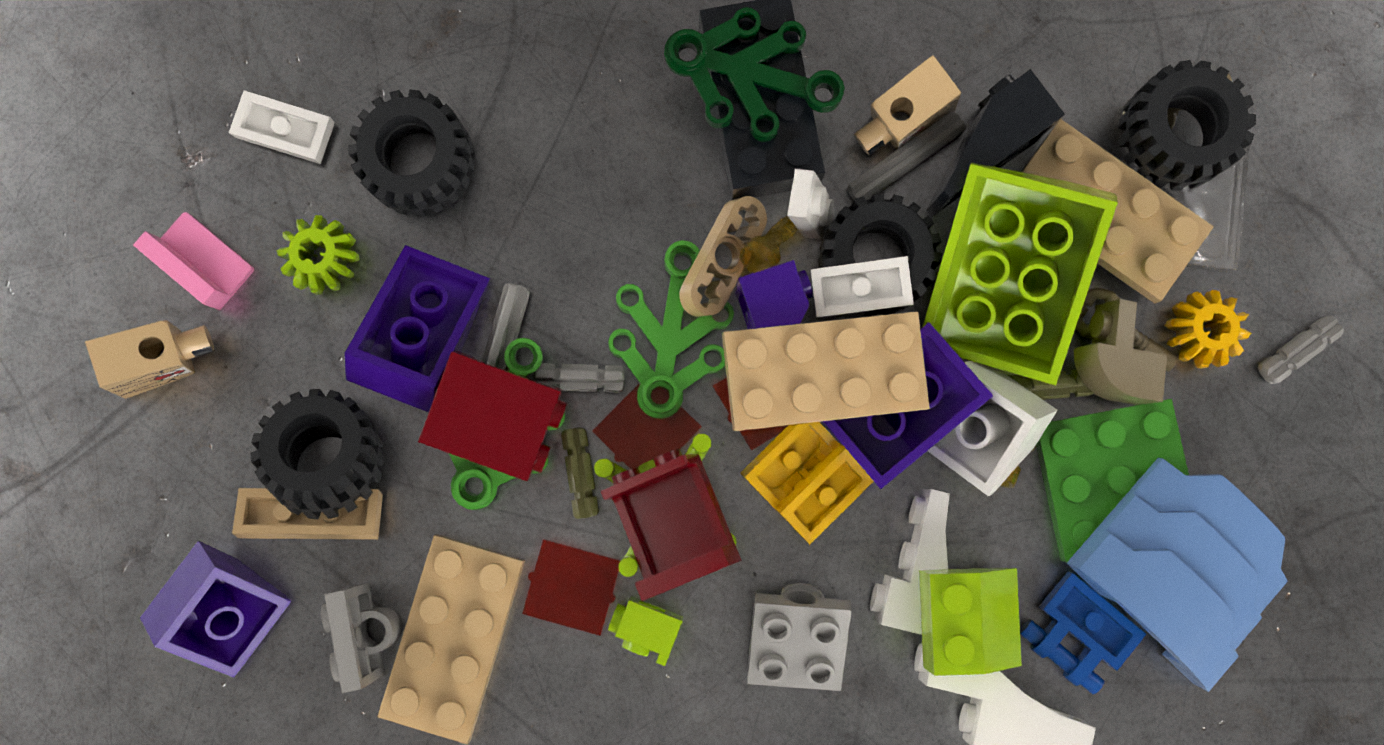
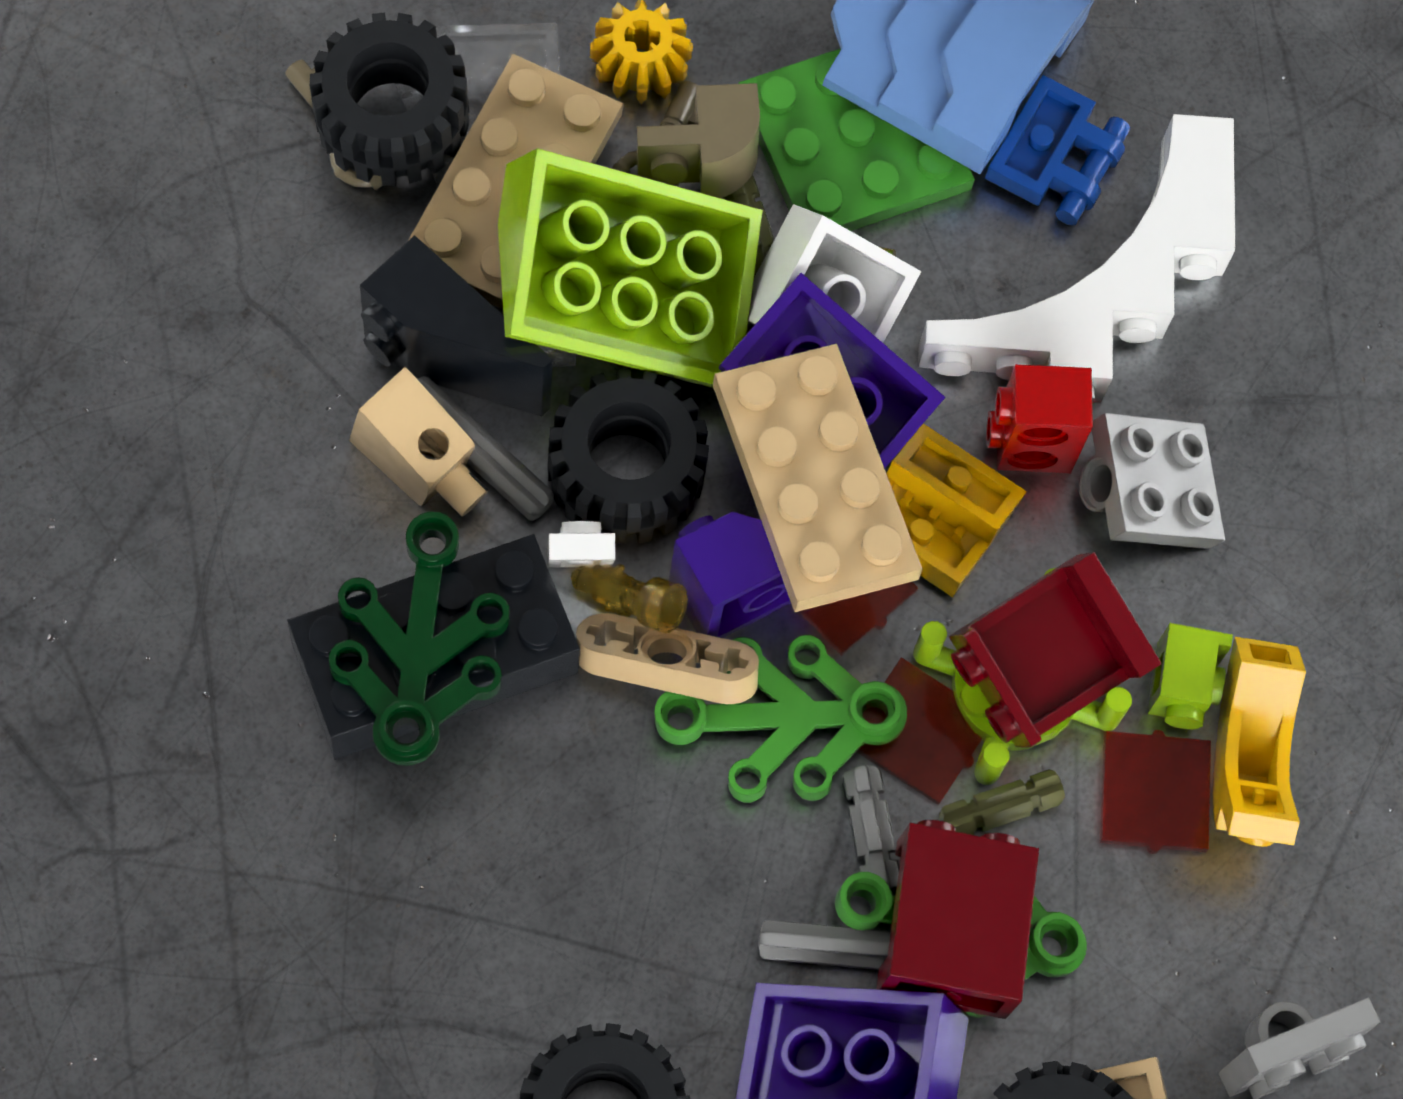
camera: 110 degrees left, 15 degrees down
tan plate [377,534,525,744] -> none
white plate [810,256,914,318] -> none
lime slope [919,568,1022,676] -> none
none -> red brick [986,364,1093,474]
none -> yellow arch [1213,636,1306,847]

